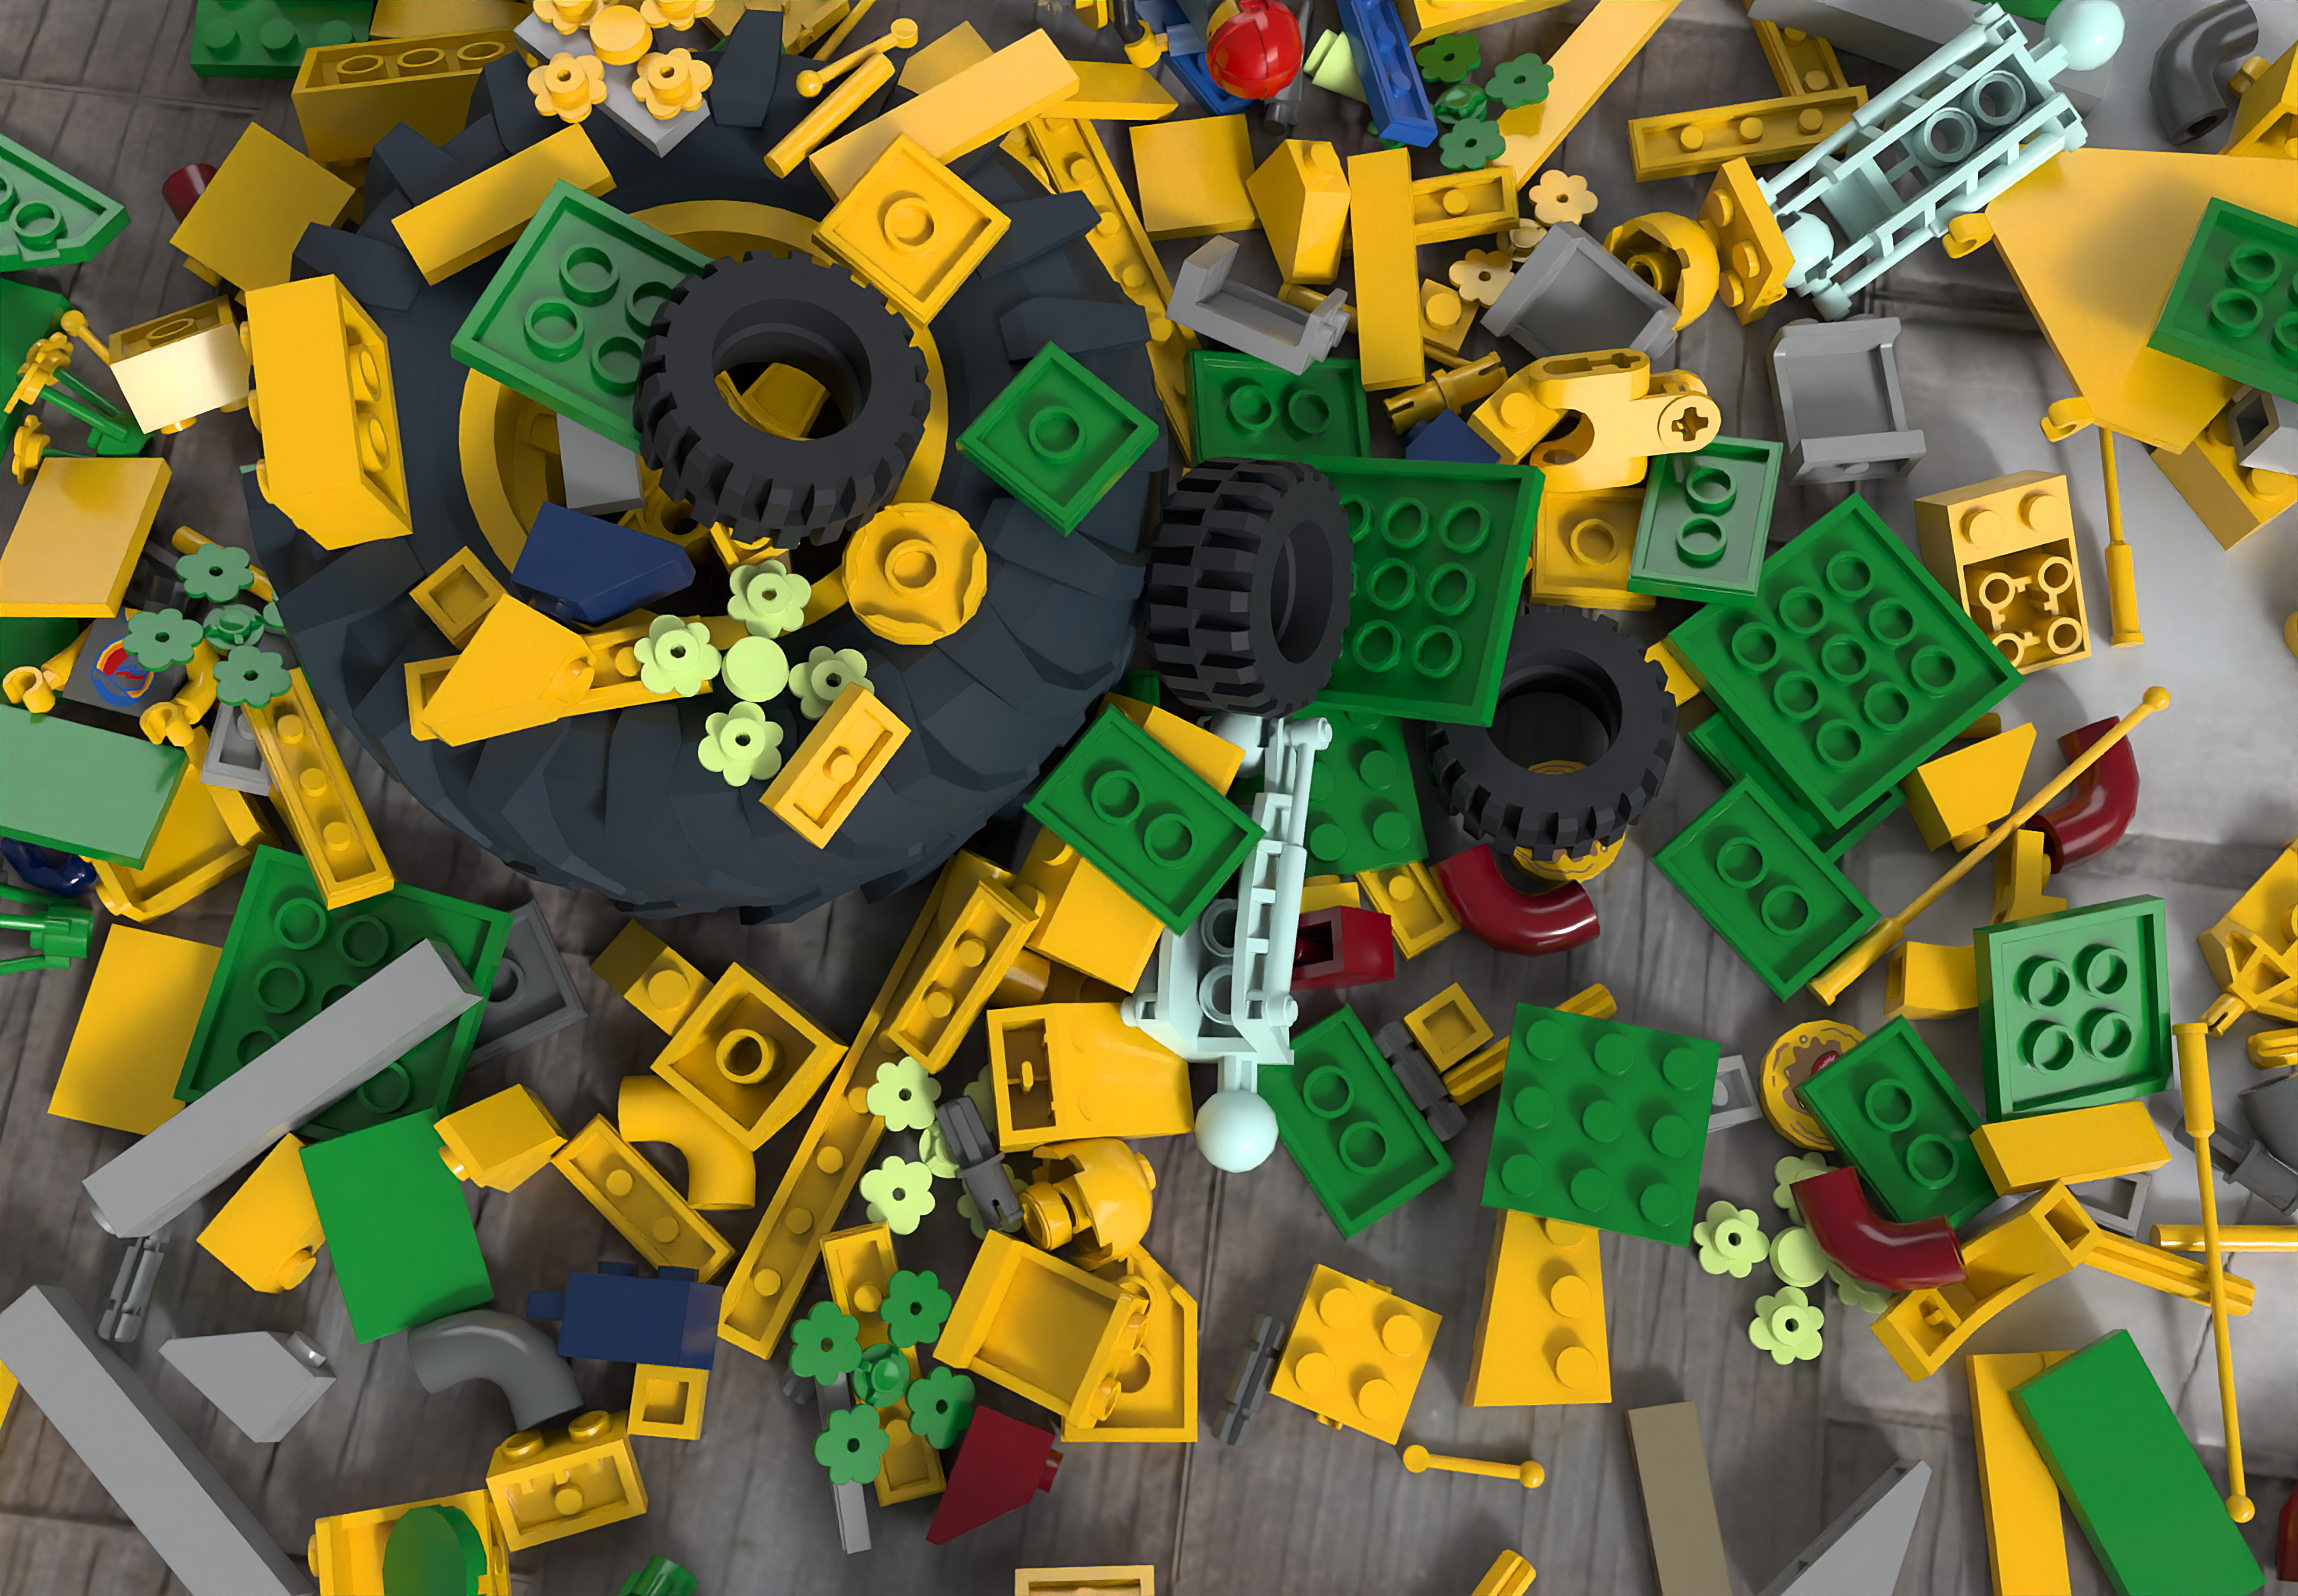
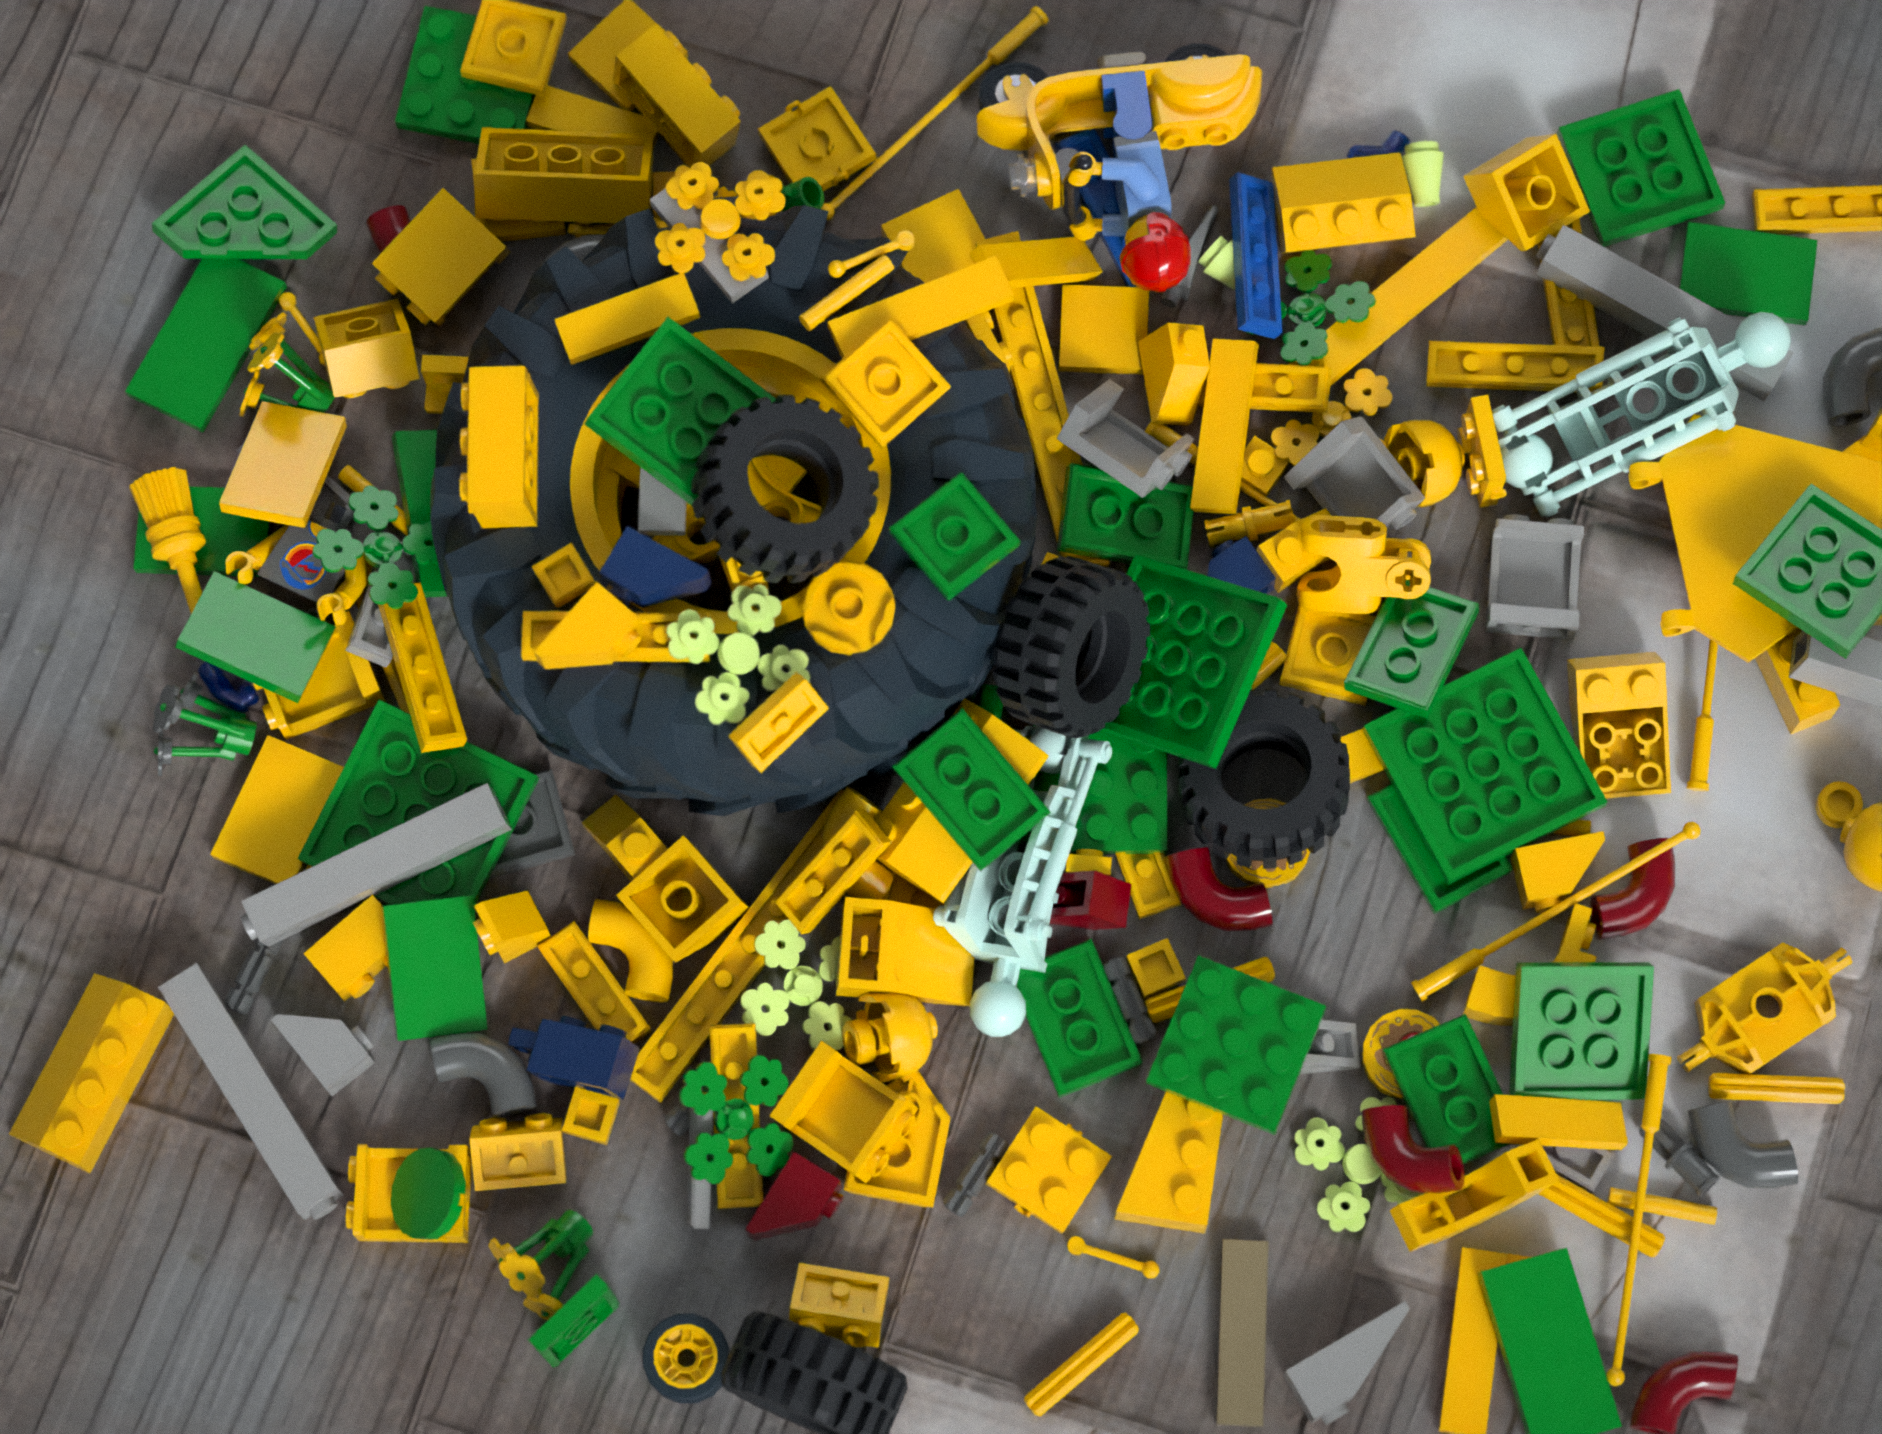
camera: 15 degrees right, 0 degrees up
dark grey axle [936,1095,1025,1232] -> none
green tile [1649,773,1882,1003] -> none

